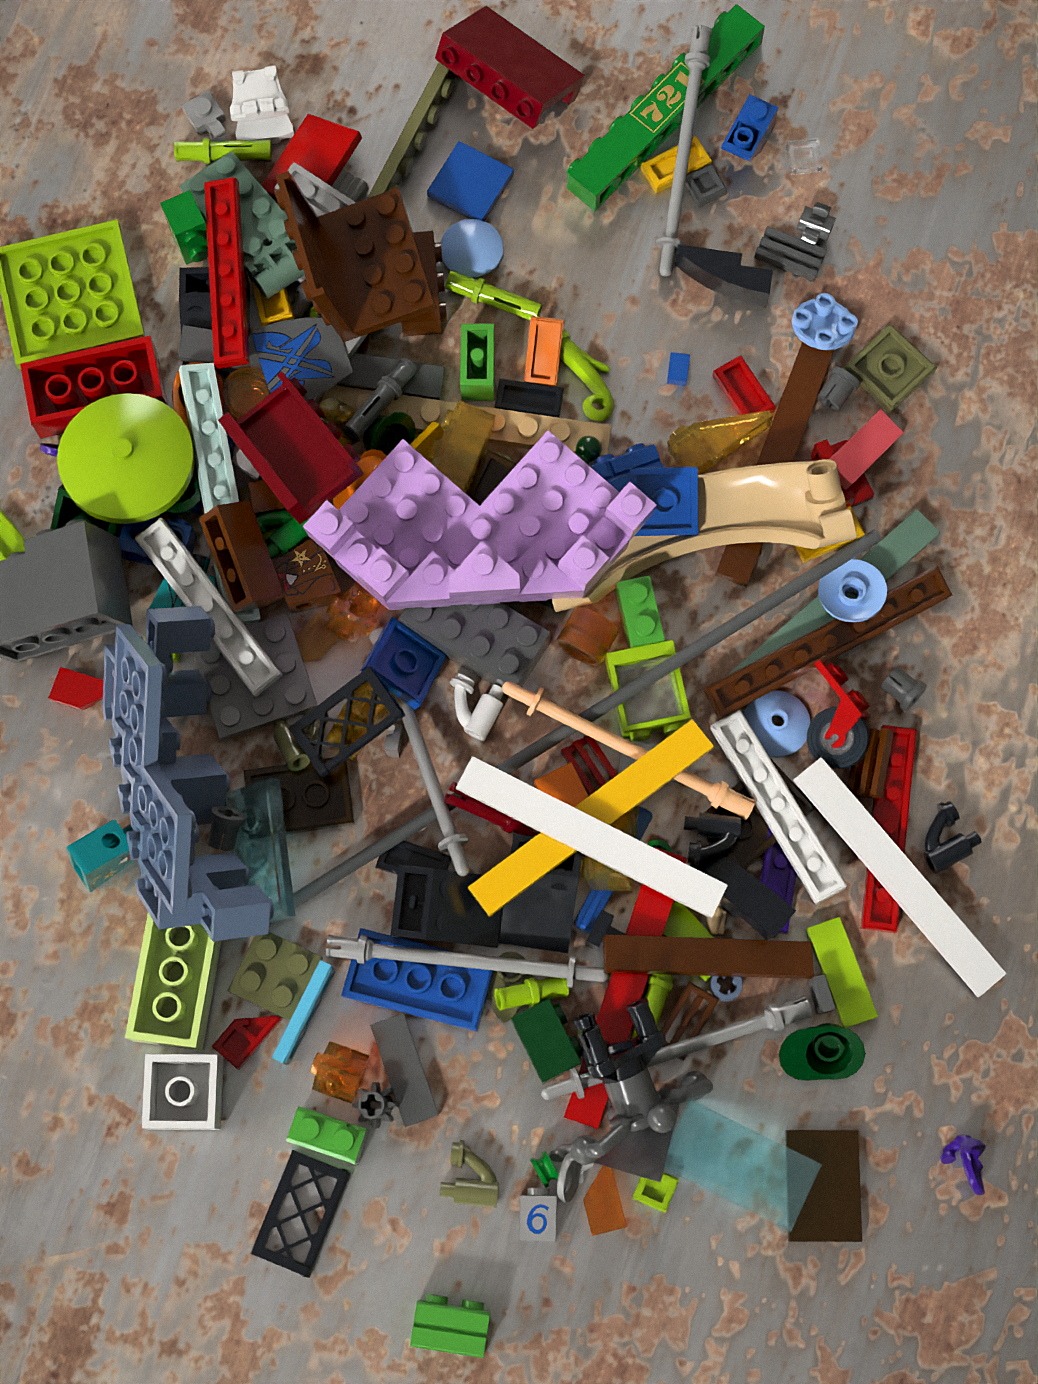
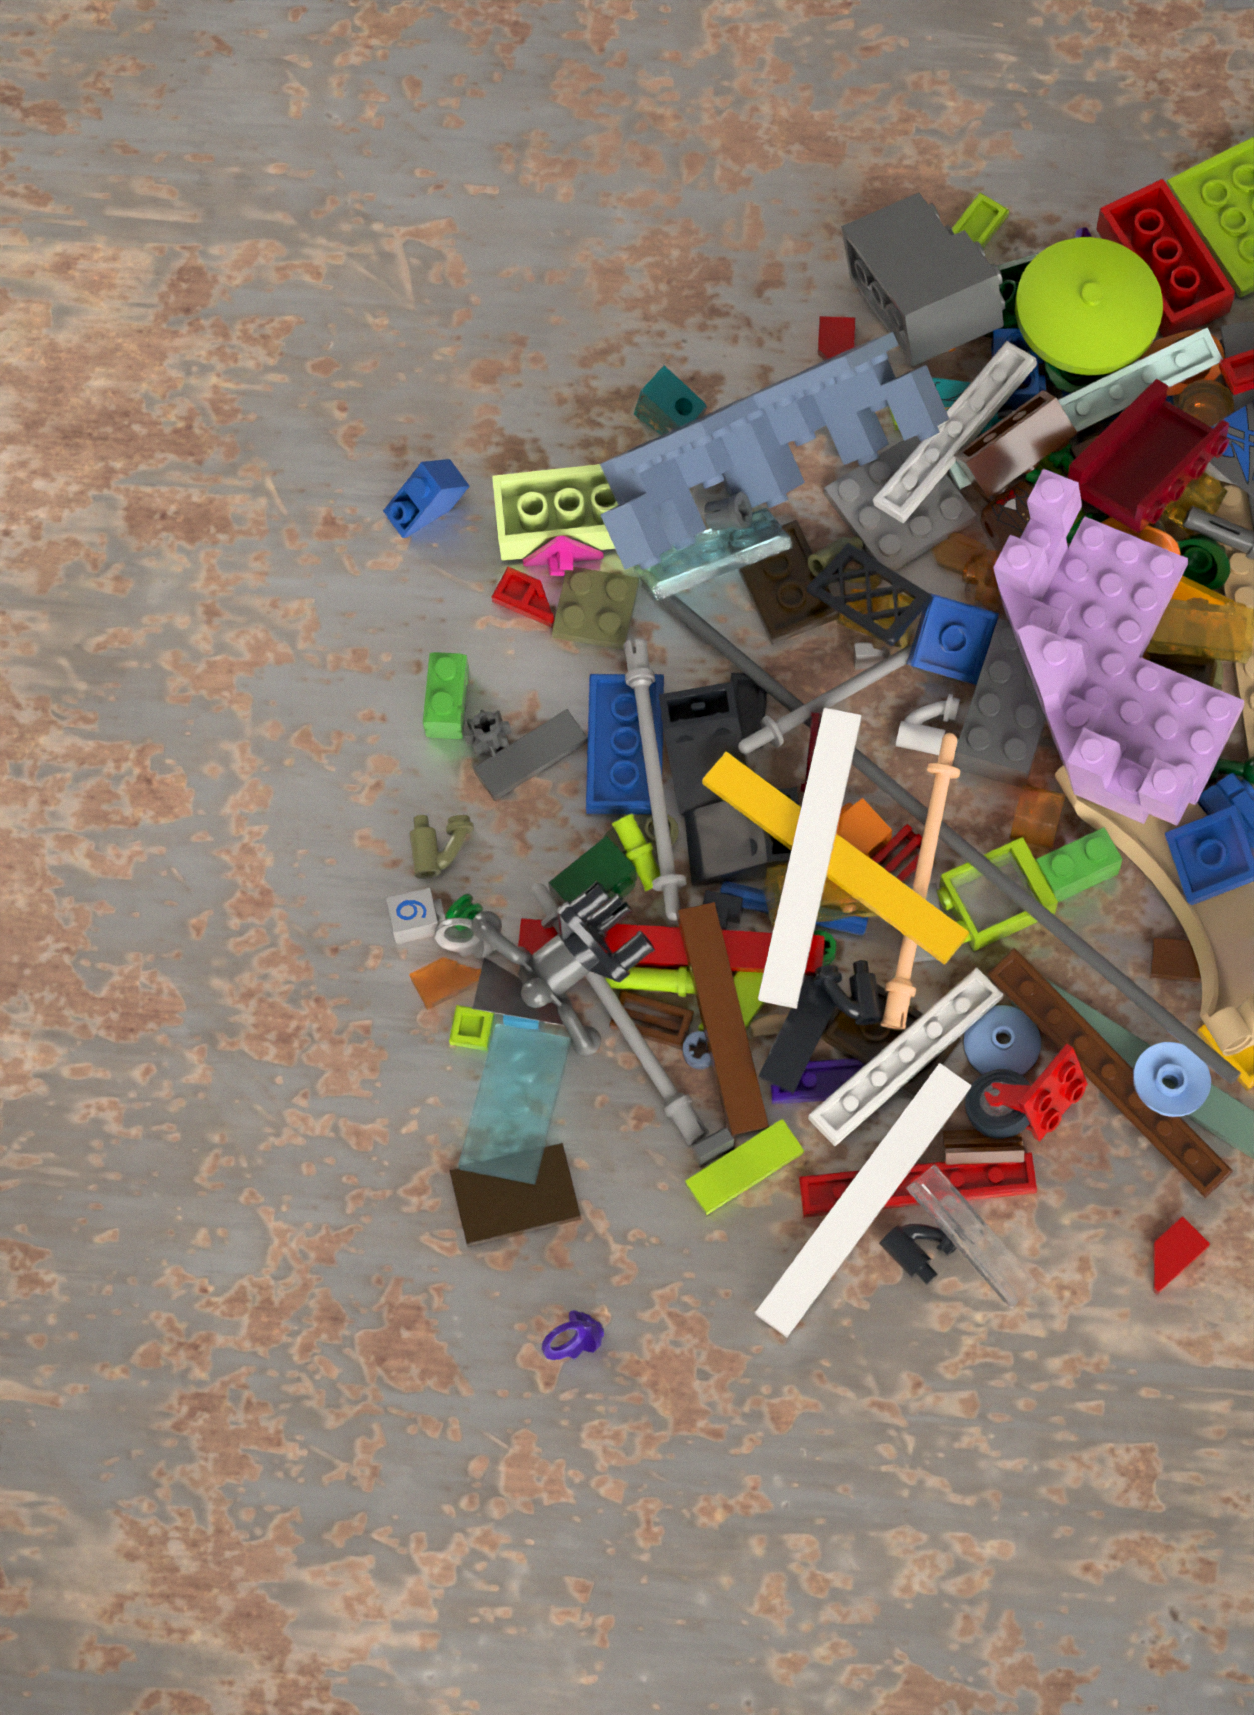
camera: 80 degrees right, 5 degrees down
white brick [142,1054,224,1130] -> none
black window [250,1150,351,1278] -> none
medium azure tile [272,960,335,1065] -> none
clear orange brick [310,1041,370,1104] -> none
bright green brick [410,1294,491,1358] -> none
dark green piece [778,1023,866,1081] -> none
dark grey bush [881,667,927,712] -> none
none -> blue slope [383,459,470,538]
none -> dark pink piece [523,536,604,576]
none -> clear tile [906,1164,1039,1309]
none -> red tile [1153,1216,1211,1295]

